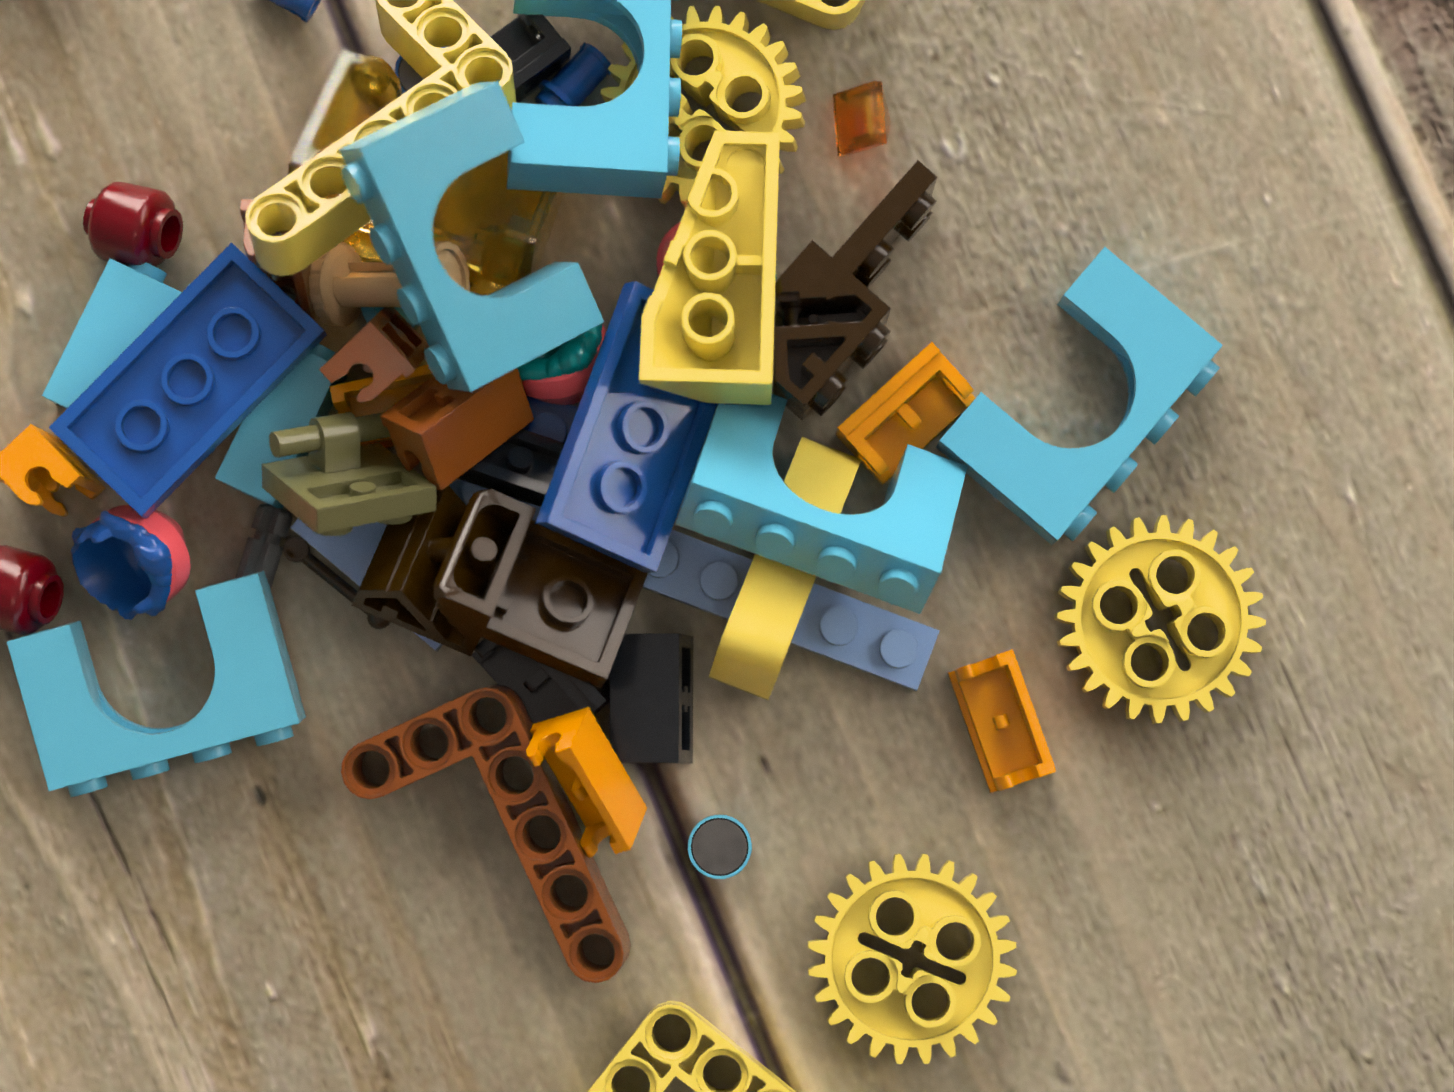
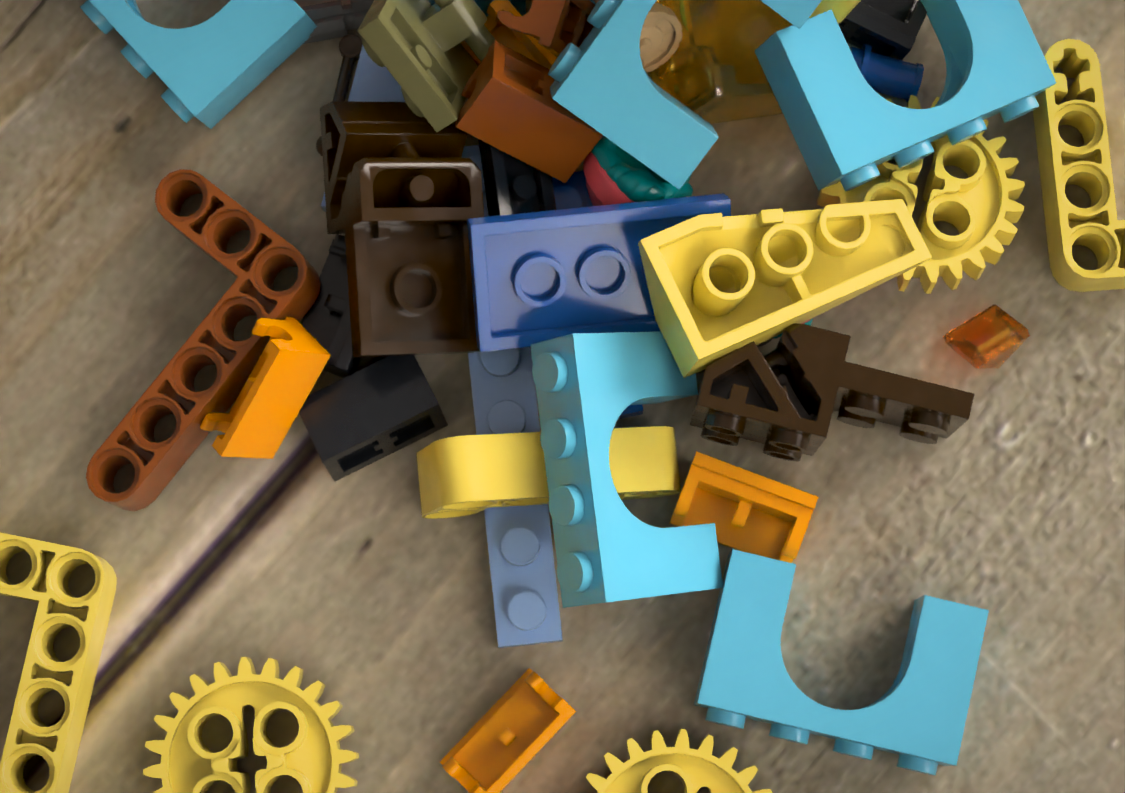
camera: 60 degrees right, 5 degrees down
flat silver tile [688,815,752,879] -> none

